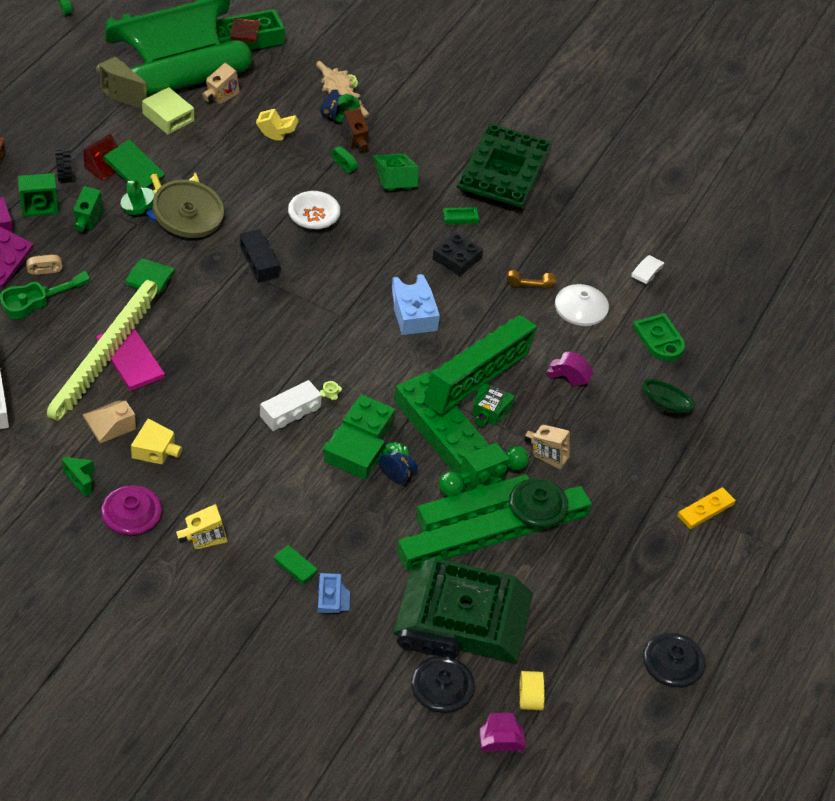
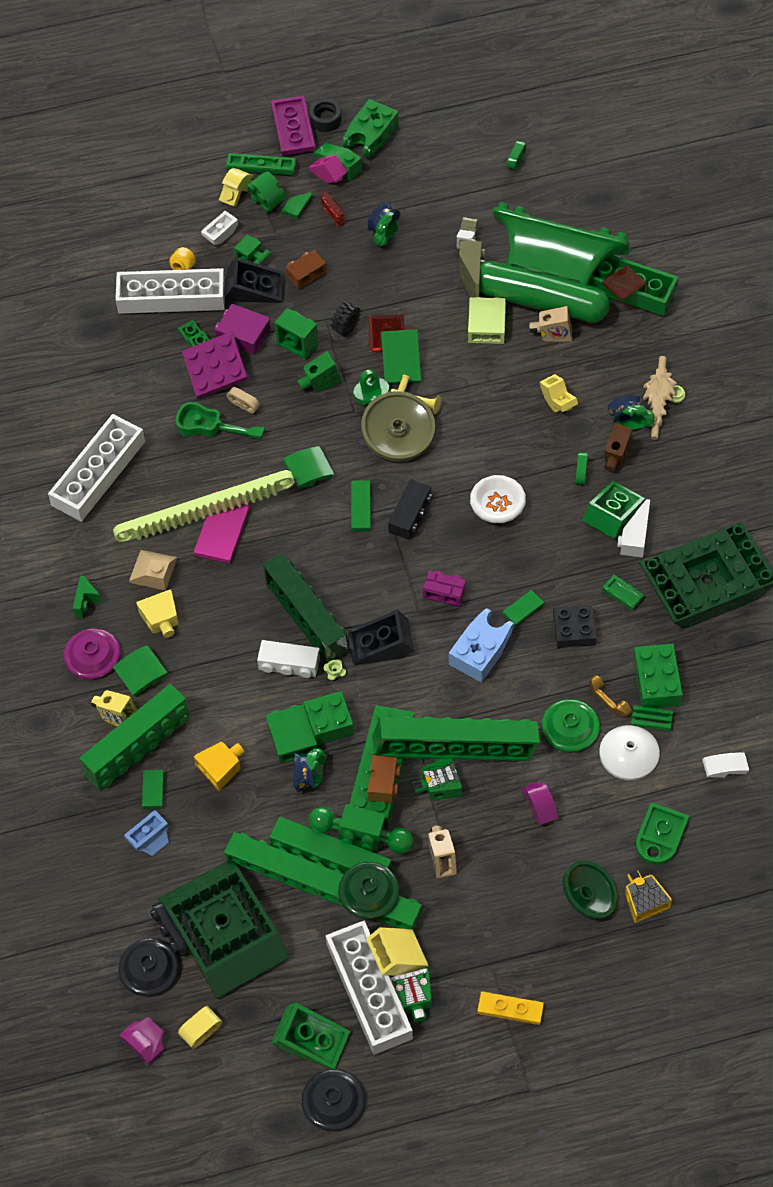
camera: 55 degrees right, 10 degrees up
none -> green brick [79,684,190,791]
none -> green slope [113,645,169,697]
none -> yellow torso [194,742,245,791]
none -> dark green brick [263,553,348,664]
none -> green slope [271,1003,350,1070]
none -> white brick [326,921,413,1055]
none -> black slope [347,609,414,665]
none -> green tile [351,480,371,532]
none -> light yellow brick [366,927,428,976]
none -> piece [368,202,400,246]
none -> dark orange brick [368,755,401,803]
none -> torso [390,968,432,1022]
none -> magenta brick [423,571,466,607]
none -> leg [457,217,478,249]
none -> green tile [503,590,544,627]
none -> green piece [541,699,600,752]
none -> white slope [617,499,650,557]
none -> torso [625,870,672,923]
none -> green tile [631,706,673,731]
none -> green brick [633,644,682,709]

